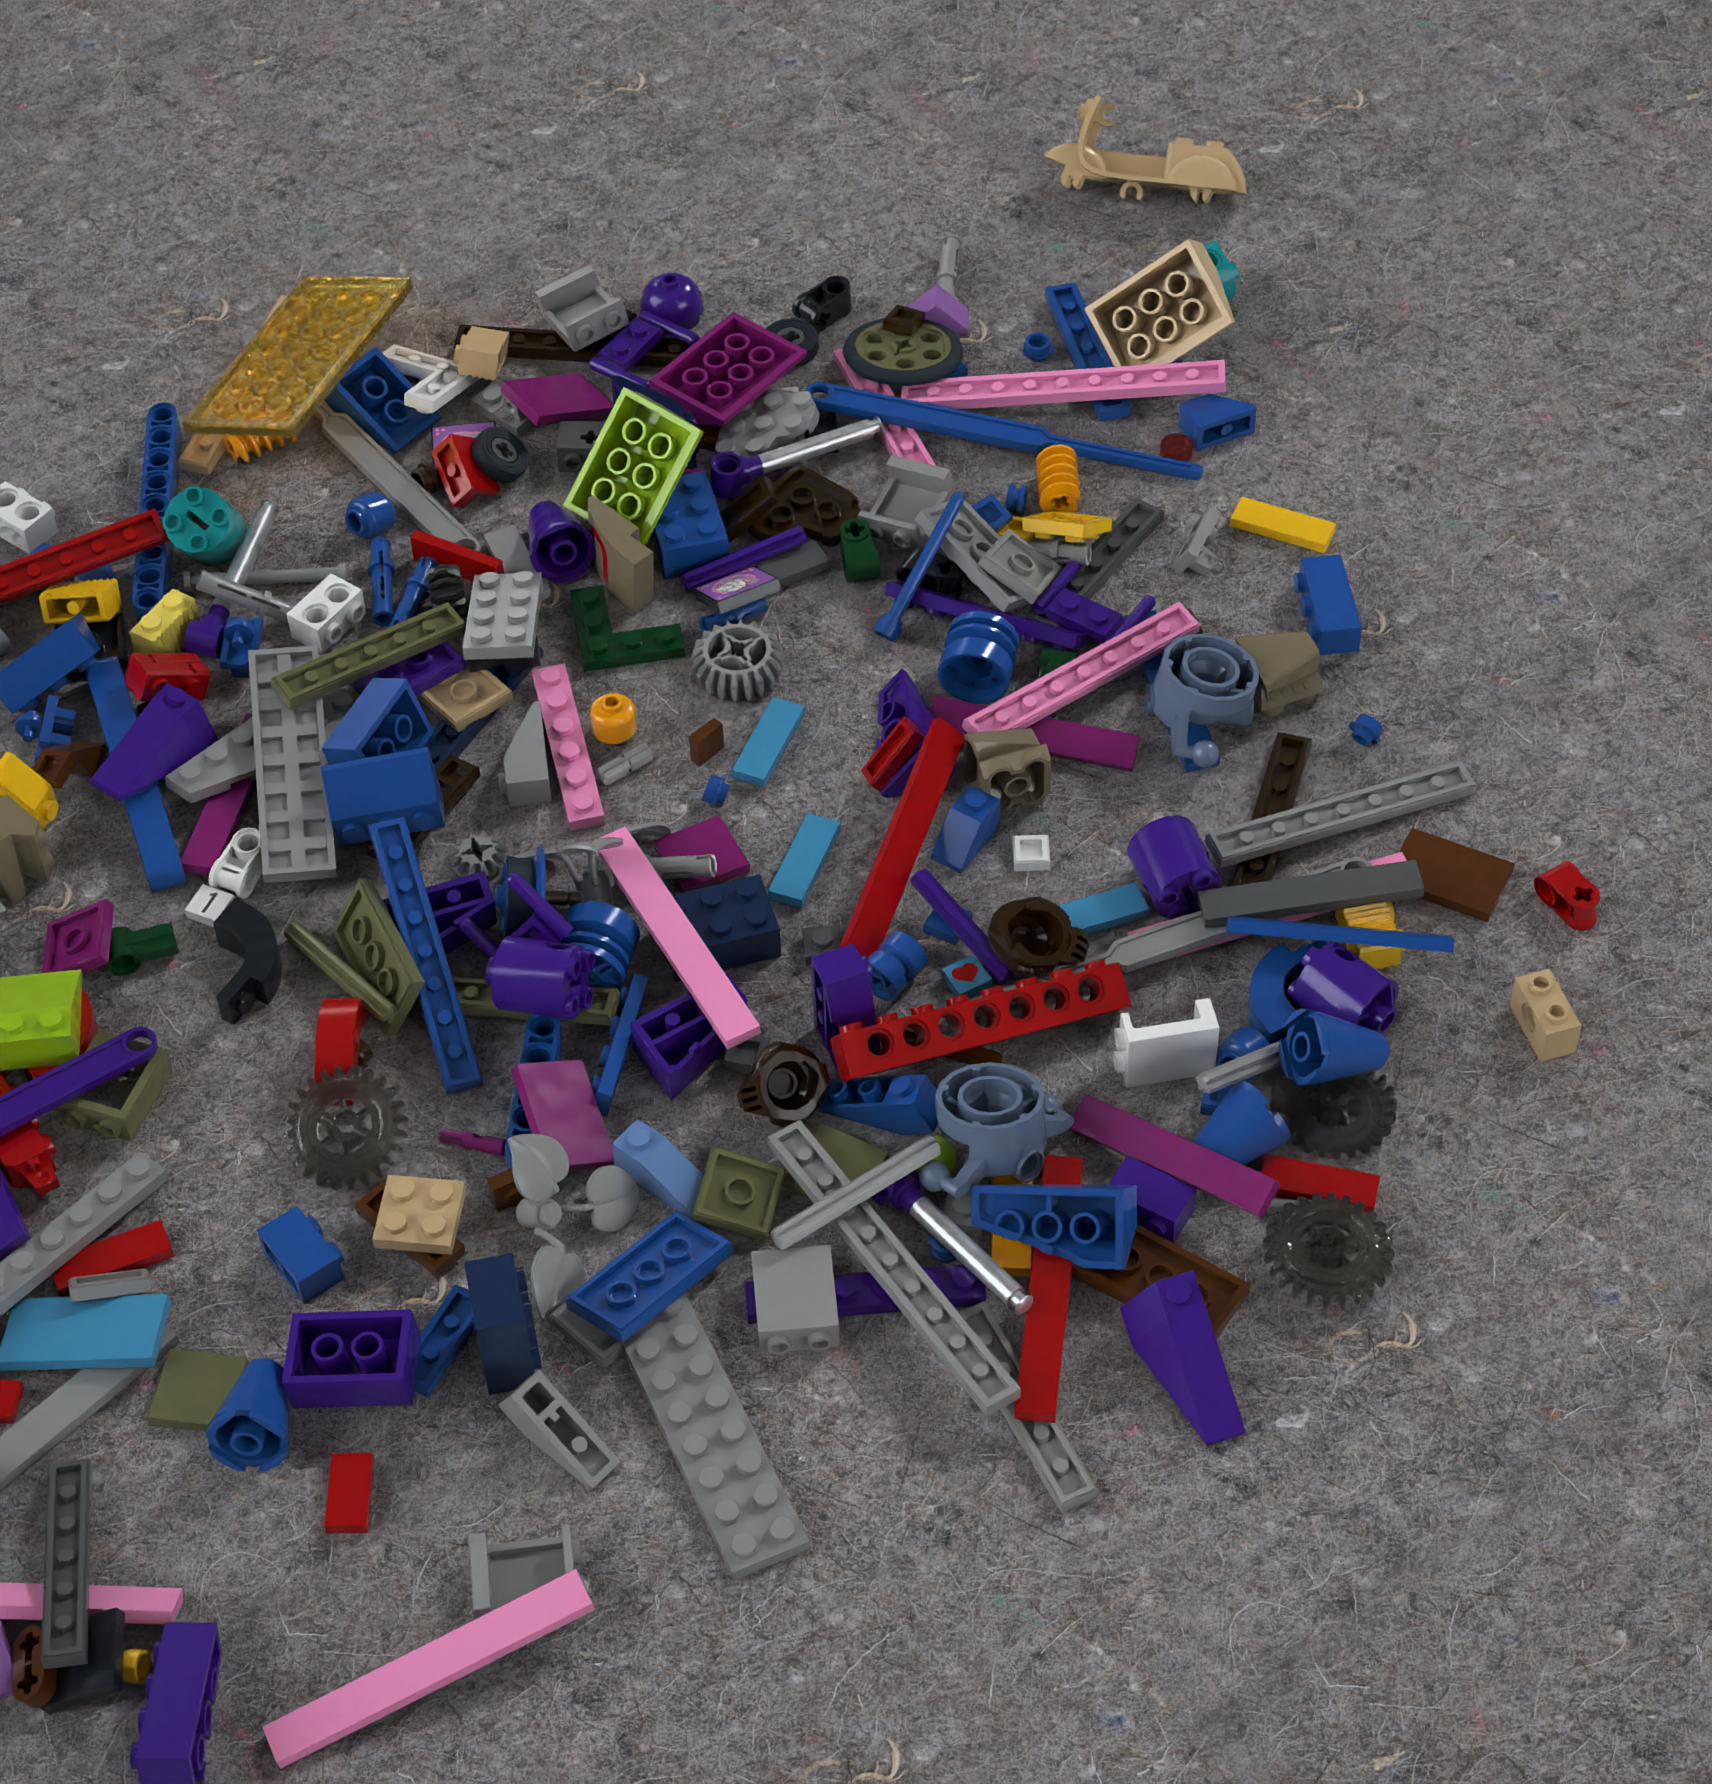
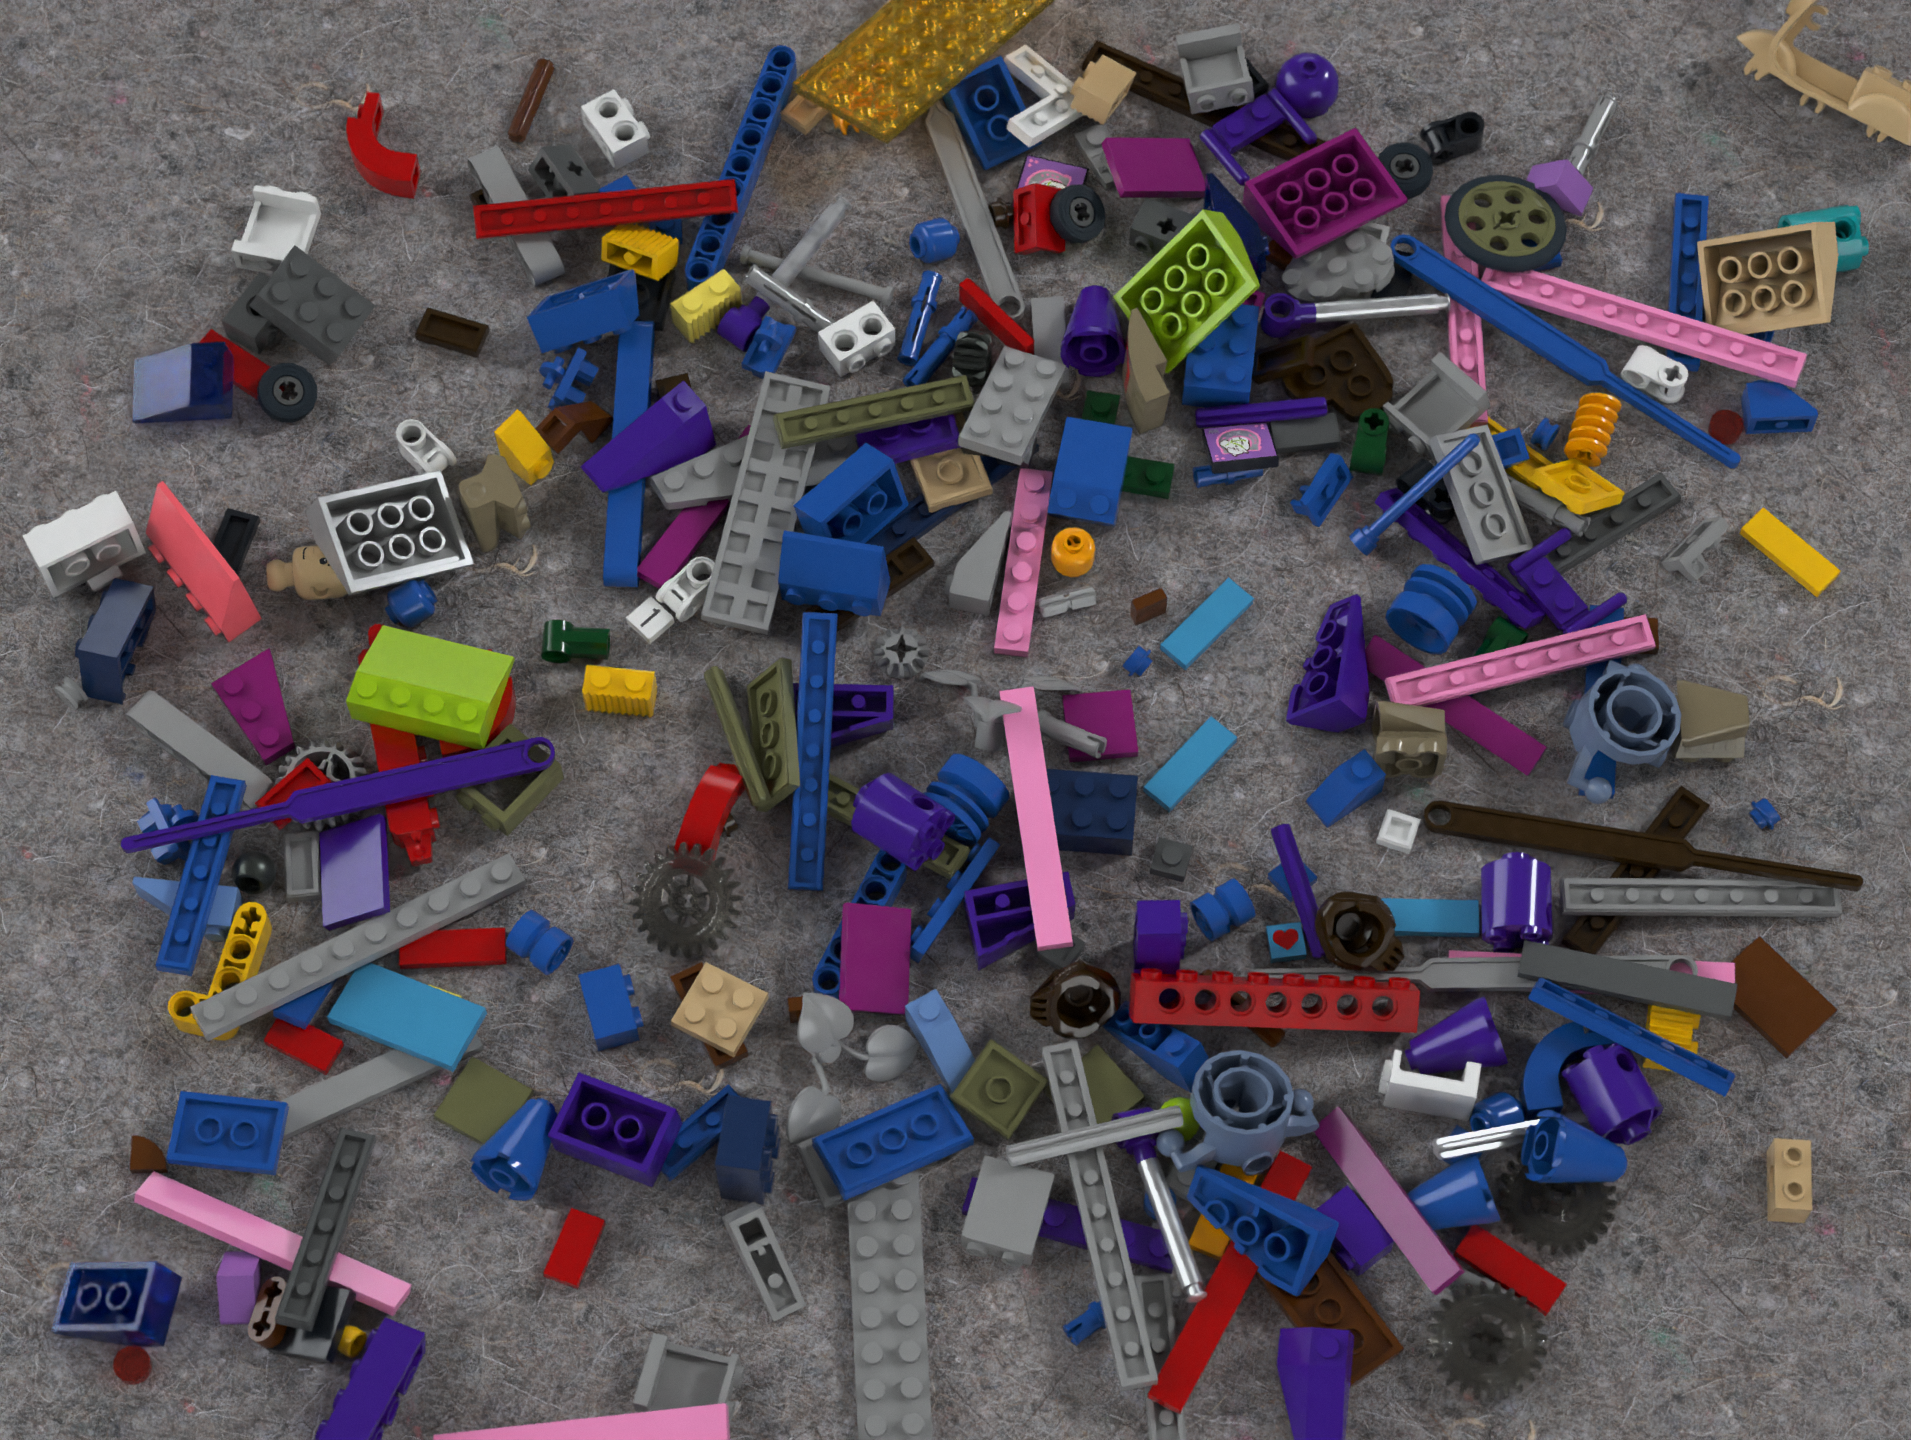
camera: 20 degrees right, 15 degrees up
magenta tile [42,899,114,974] -> none
light grey tile [68,1268,152,1302] -> none
red brick [125,653,210,702] -> none
teal cylinder [162,486,247,566] -> none
black arch [213,898,282,1025] -> none
magenta pin [439,1128,506,1156] -> none
dark purple plate [459,872,573,958] -> none
piece [495,846,581,937] -> none
light grey gear [691,619,785,703] -> none
red tile [839,717,964,958] -> none
red tile [861,716,924,792] -> none
dark brown tile [883,305,925,337] -> none
light grey tile [977,529,1062,605] -> none
blue plate [1022,333,1054,362] -> none
blue brick [1294,554,1362,655] -> none
red piece [1534,861,1600,930] -> none
none -> blue wheel [506,910,574,975]
none -> yellow brick [582,665,657,718]
none -> blue slope [1047,417,1133,527]
none -> blue pin [1063,1301,1106,1346]
none -> blue plate [1290,453,1353,527]
none -> dark purple cone [1404,997,1508,1075]
none -> dark brown piece [1424,801,1863,892]
none -> white piece [1621,345,1688,403]

